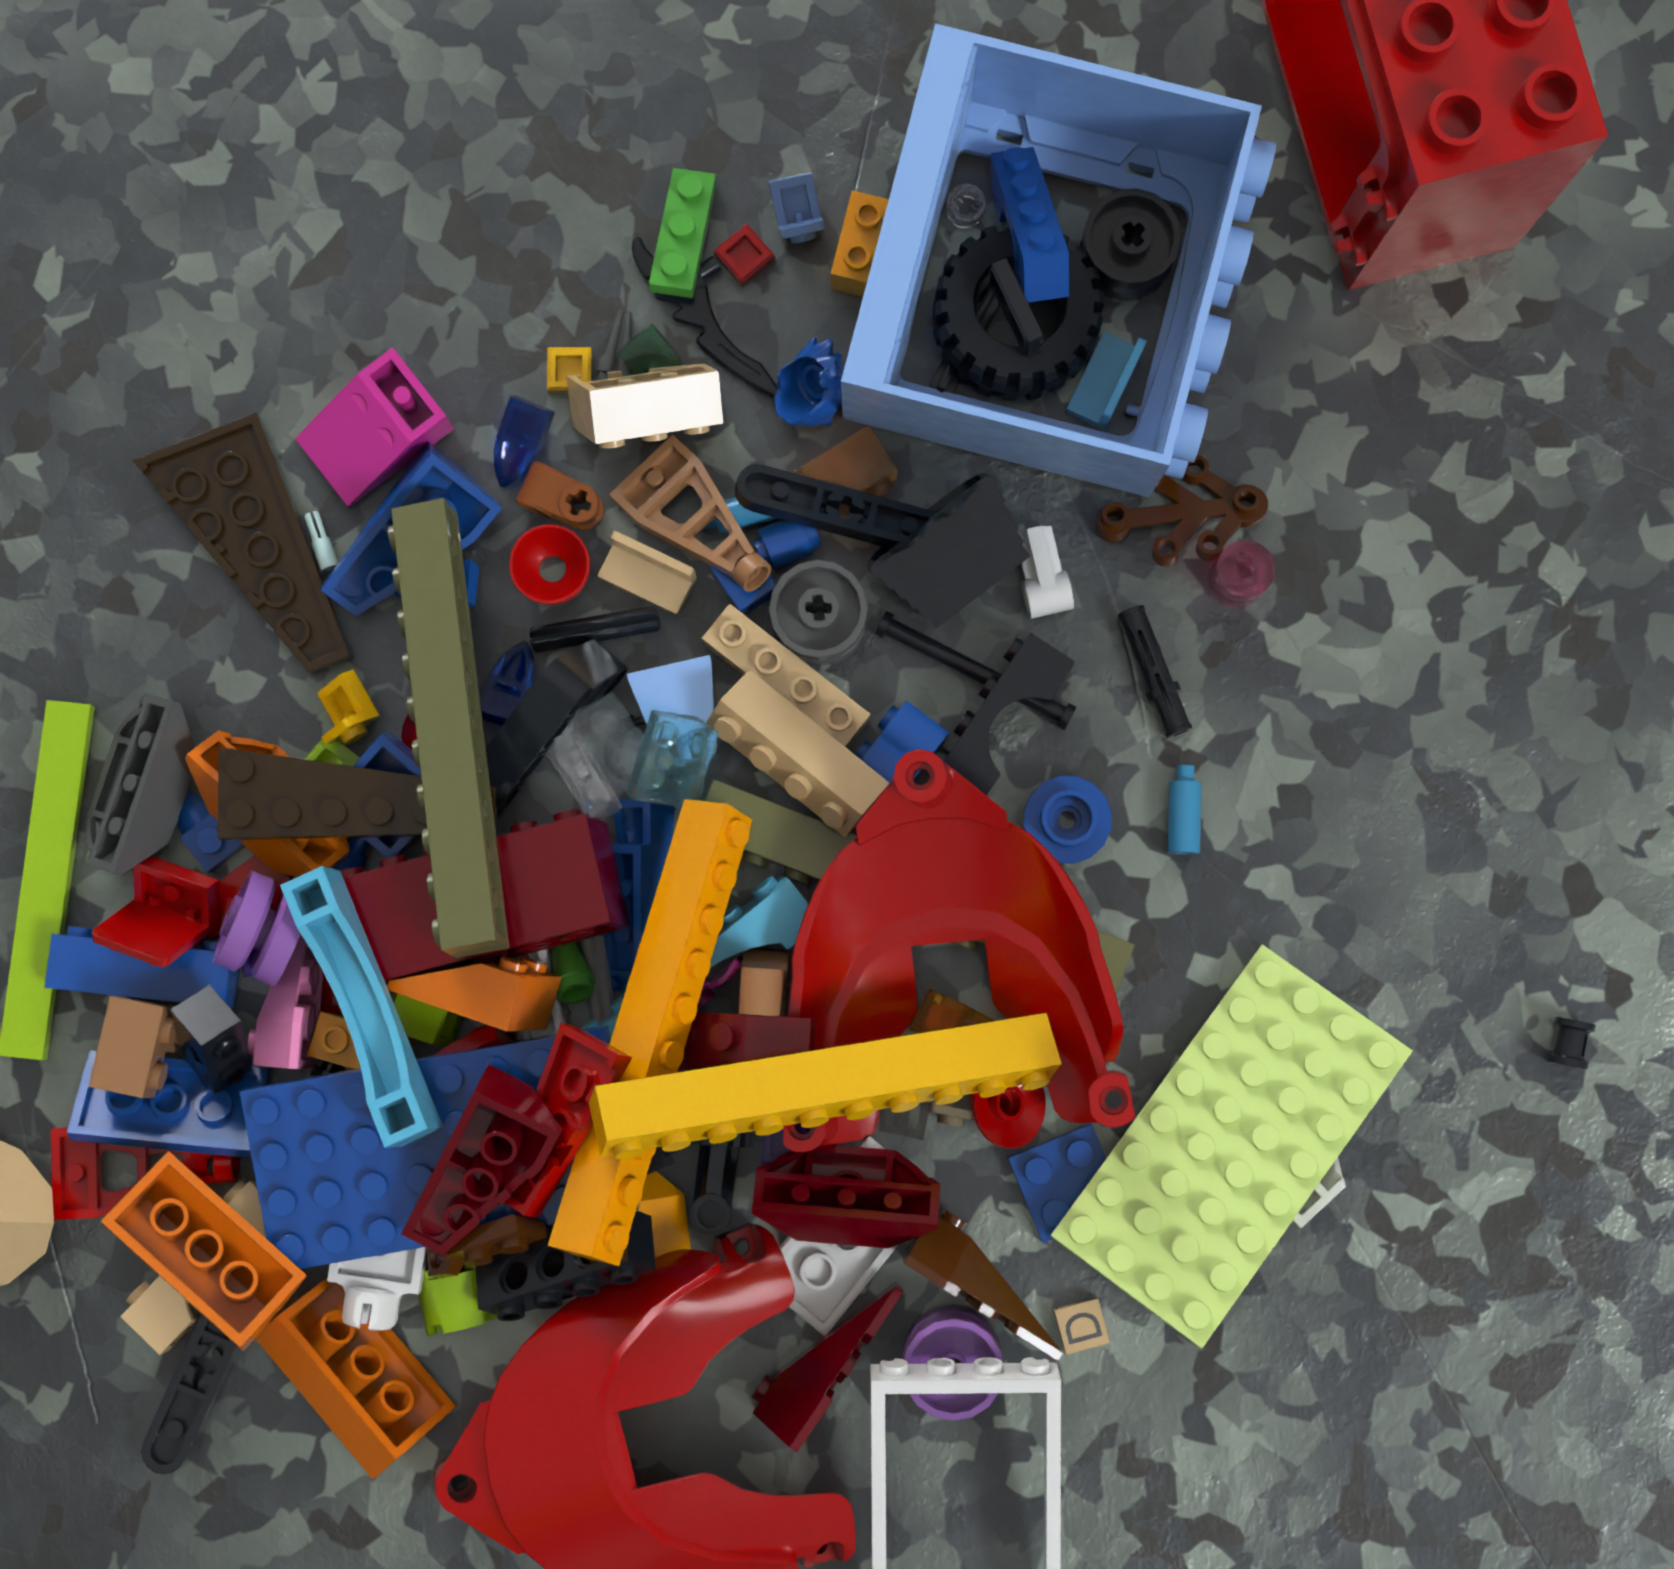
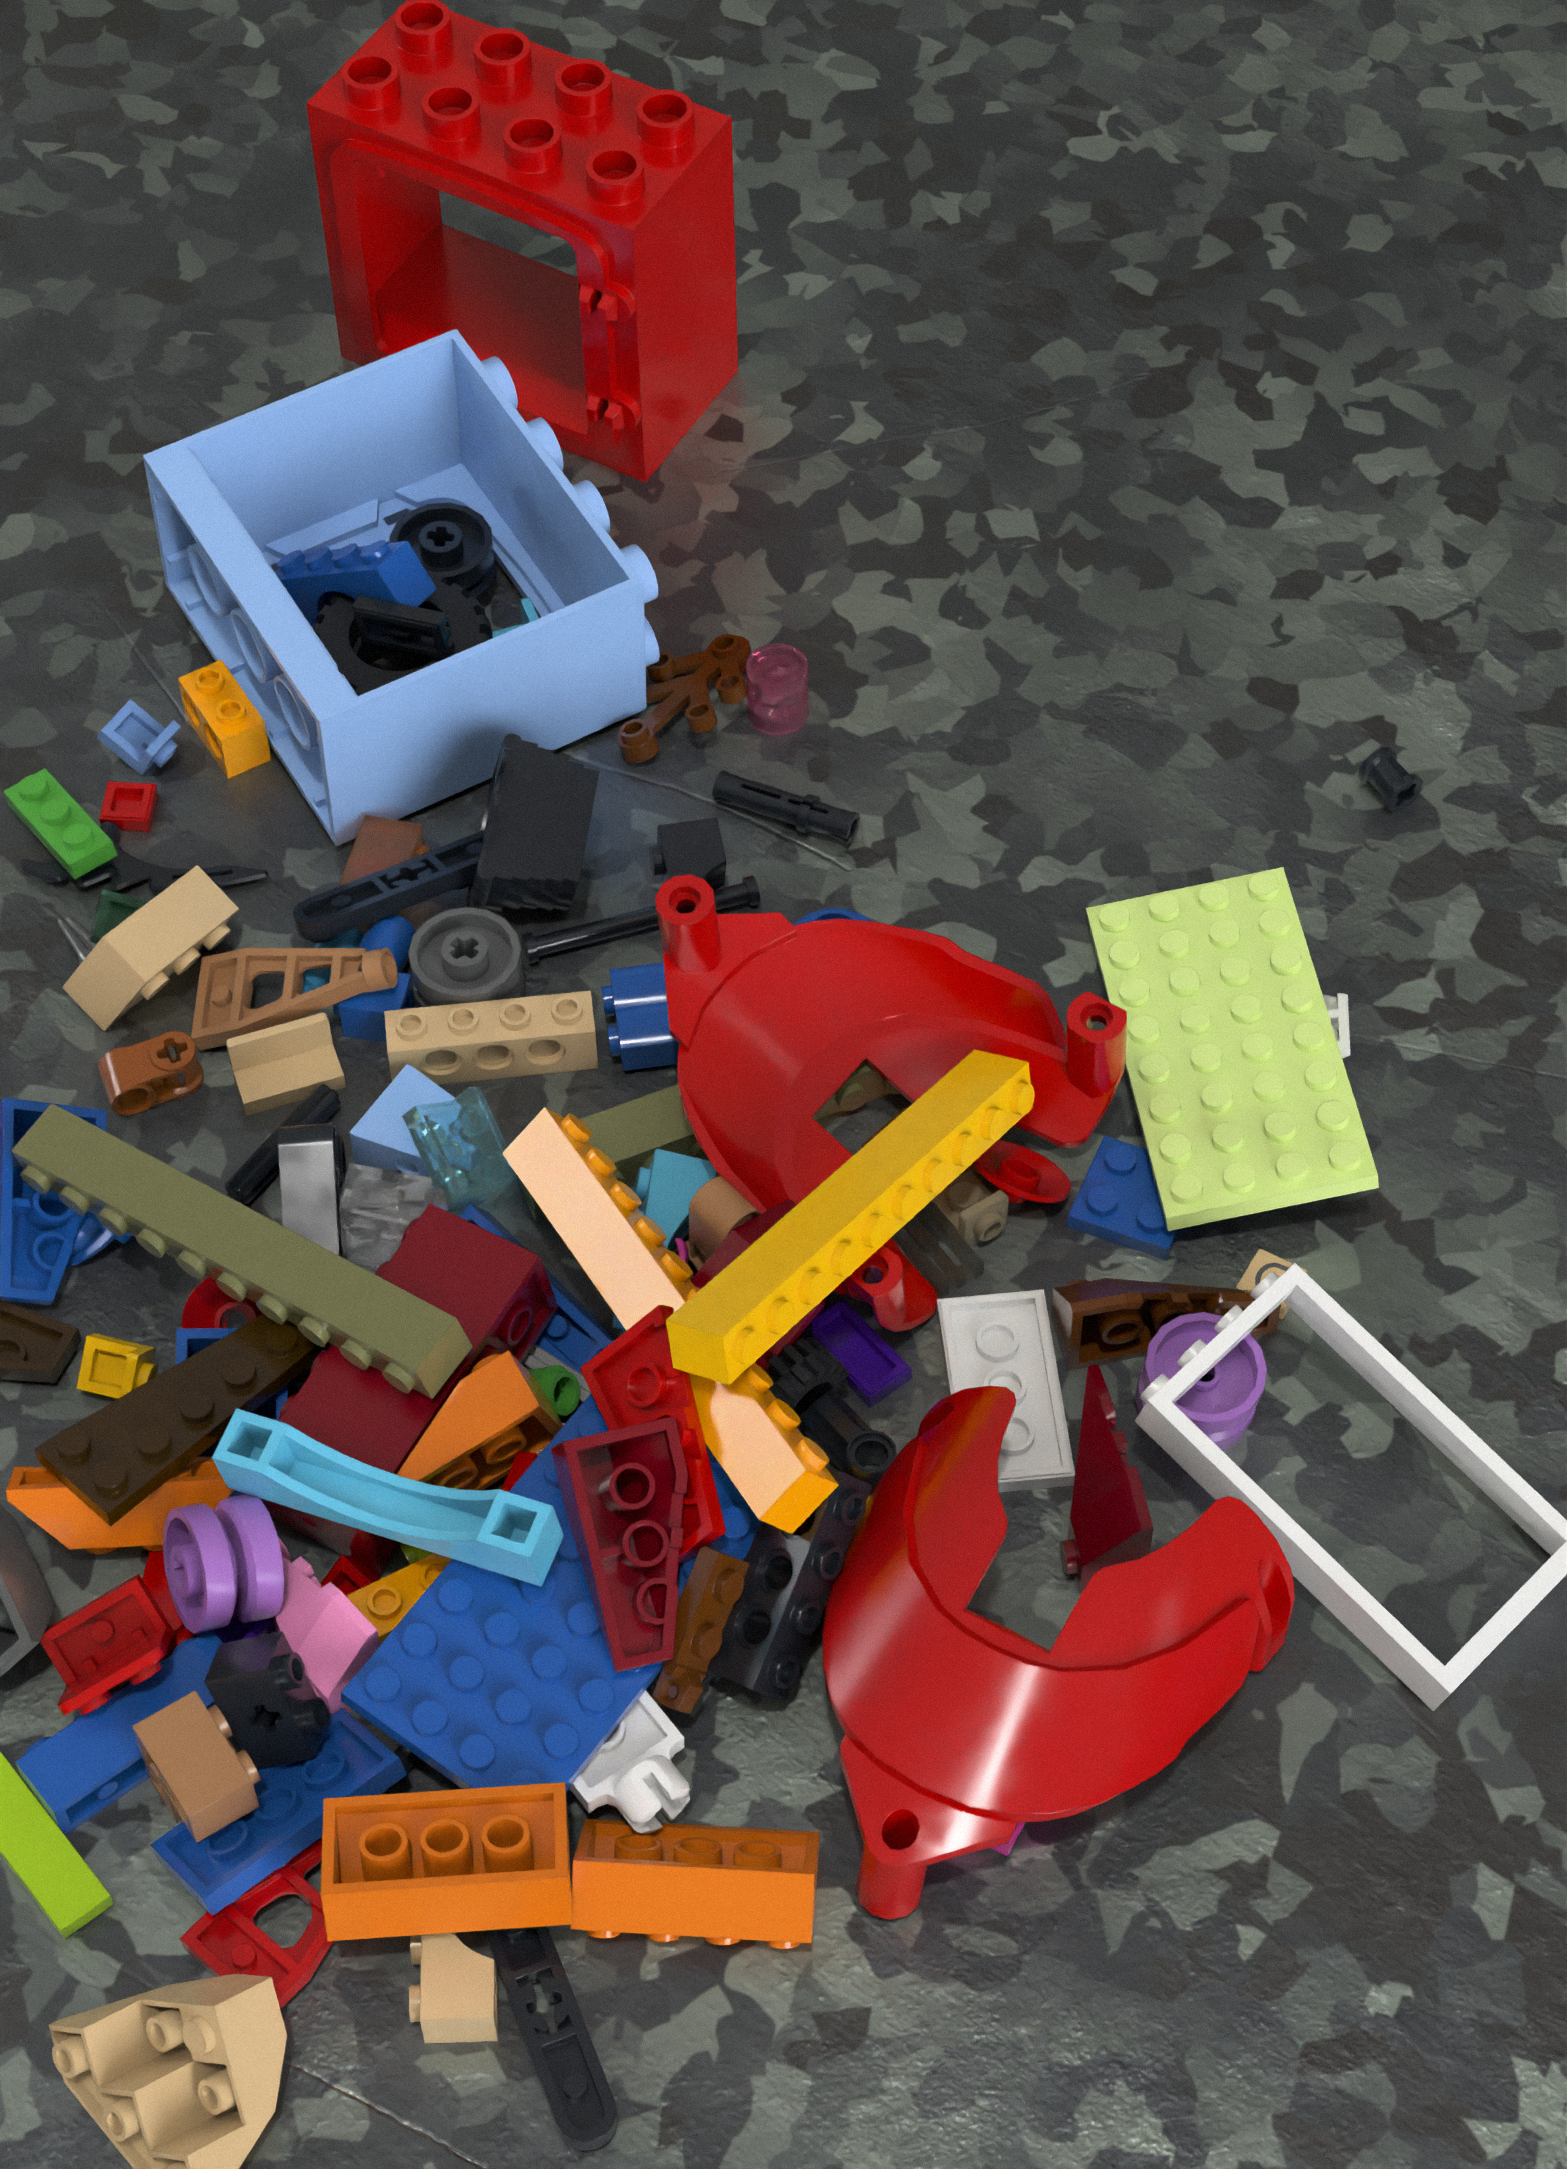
camera: 45 degrees left, 30 degrees down
blue plate [177,791,245,873] -> none
lime cylinder [418,1264,497,1336] -> none
clear blue plate [494,395,555,487] -> none
red piece [509,524,590,605] -> none
yellow tile [547,347,593,394] -> none
tan brick [705,669,889,837] -> none
dark red wedge [752,1145,940,1248] -> none
blue hair [774,337,843,427] -> none
white piece [1018,526,1074,619] -> none
dark azure cylinder [1167,765,1202,855] -> none

